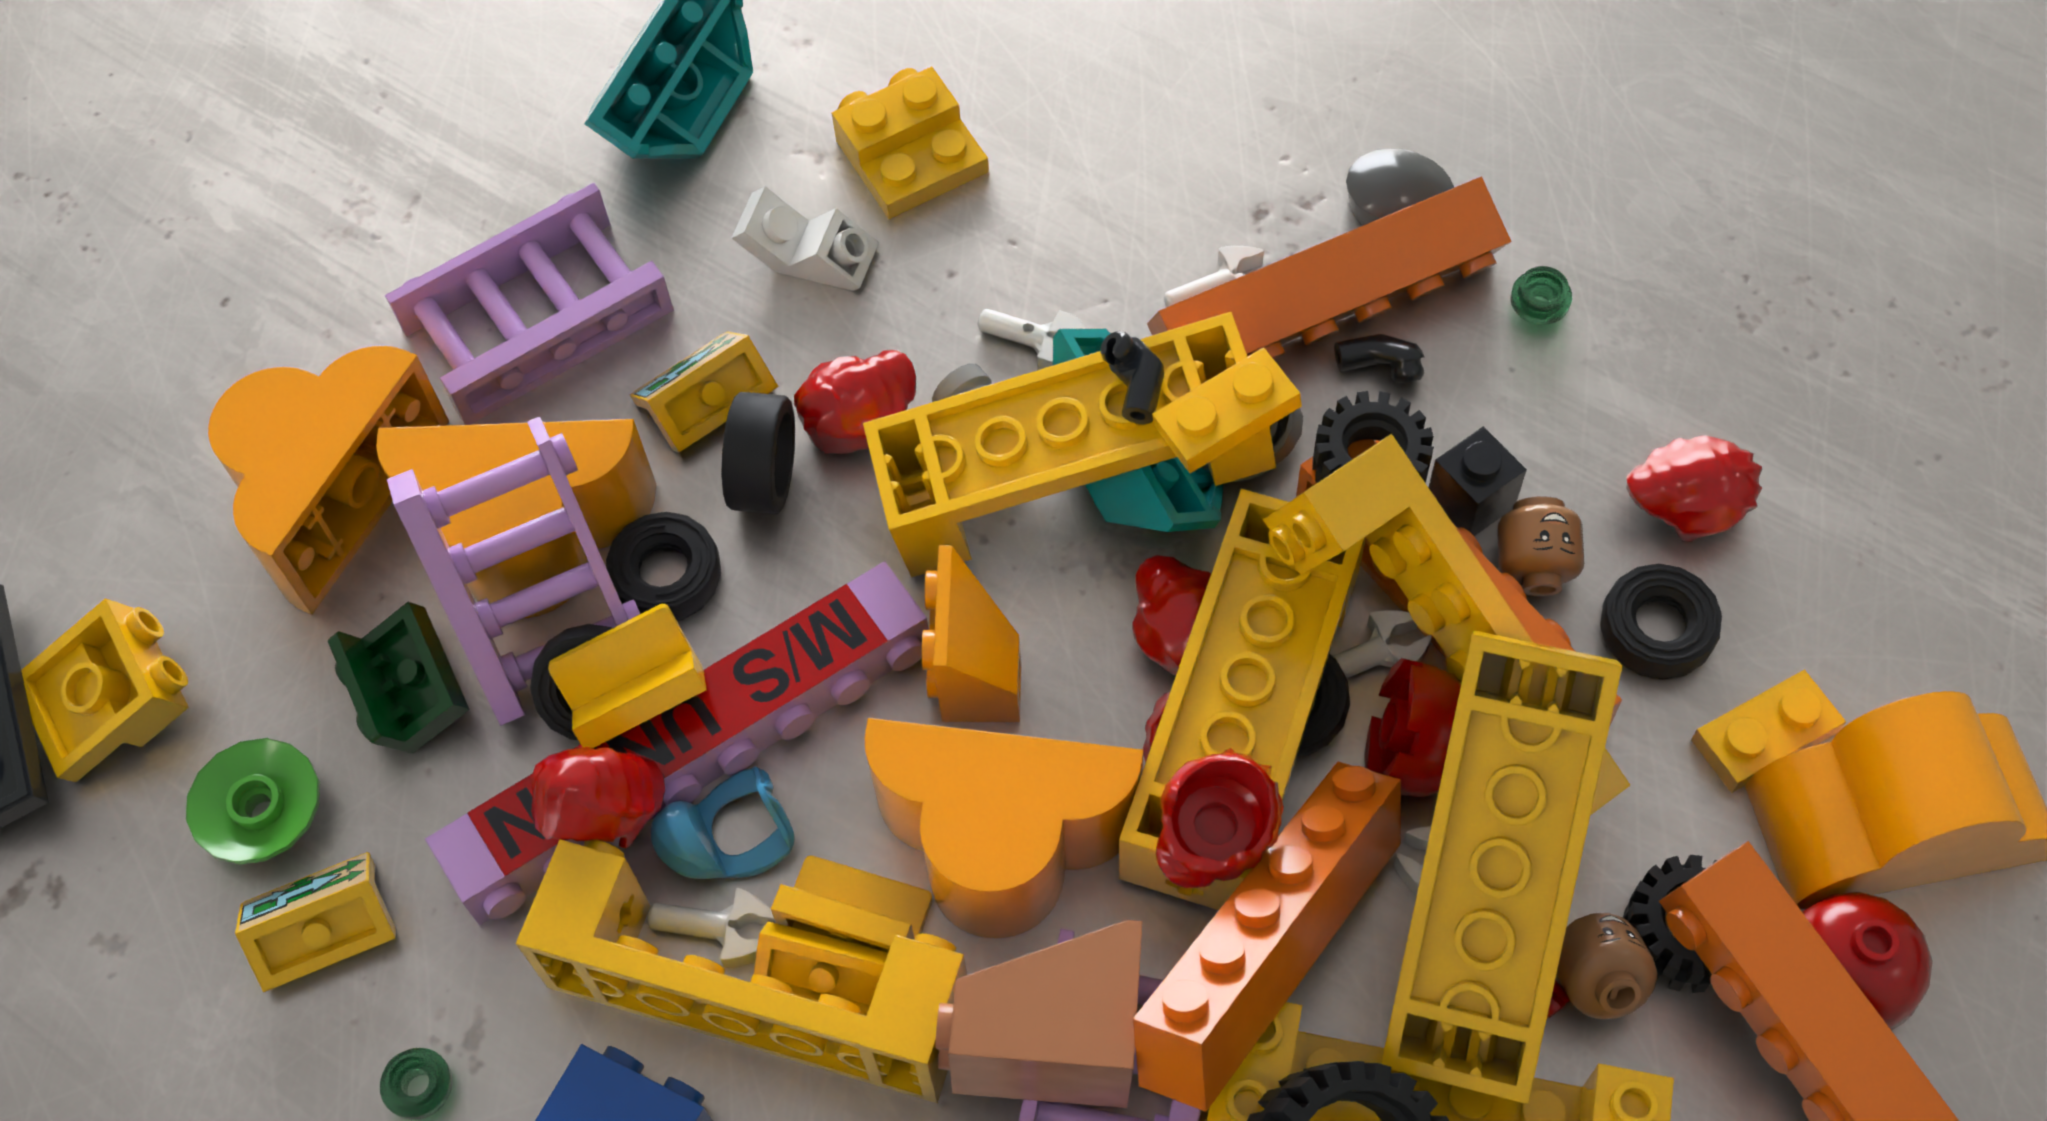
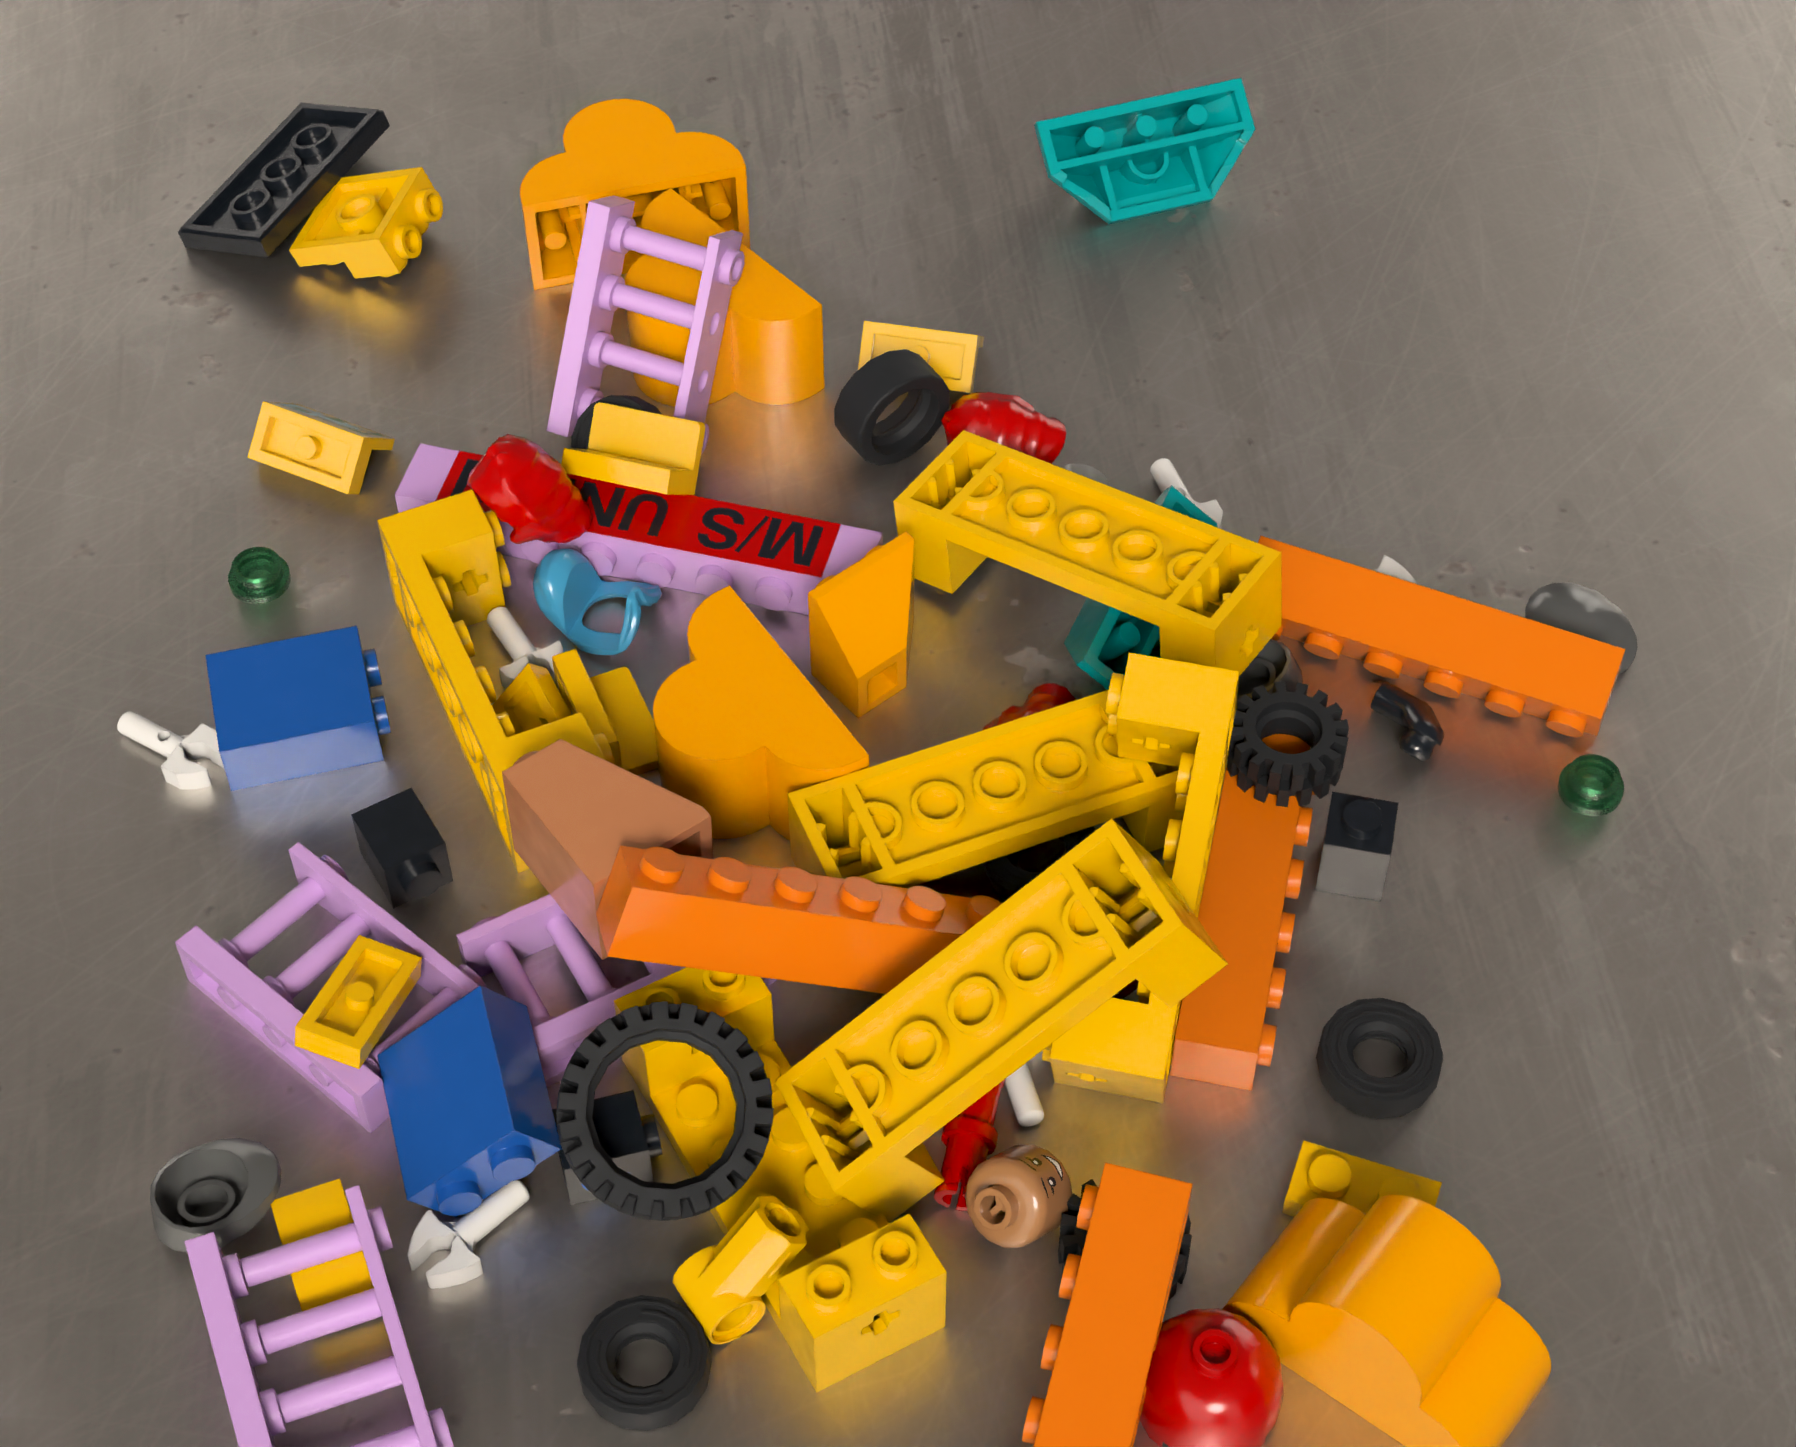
camera: 45 degrees right, 10 degrees down
bright green dish [186,738,320,865] -> none
dark green bracket [328,601,470,754] -> none
lavender fence [385,183,674,425] -> none
black tyre [606,512,721,621] -> none
white slope [731,186,879,291] -> none
yellow plate [831,66,989,219] -> none
black arm [1101,331,1164,425] -> none
yellow plate [1152,347,1302,473] -> none
red hair [1155,748,1284,888] -> none
medium nougat head [1497,496,1585,596] -> none
red hair [1626,435,1763,542] -> none

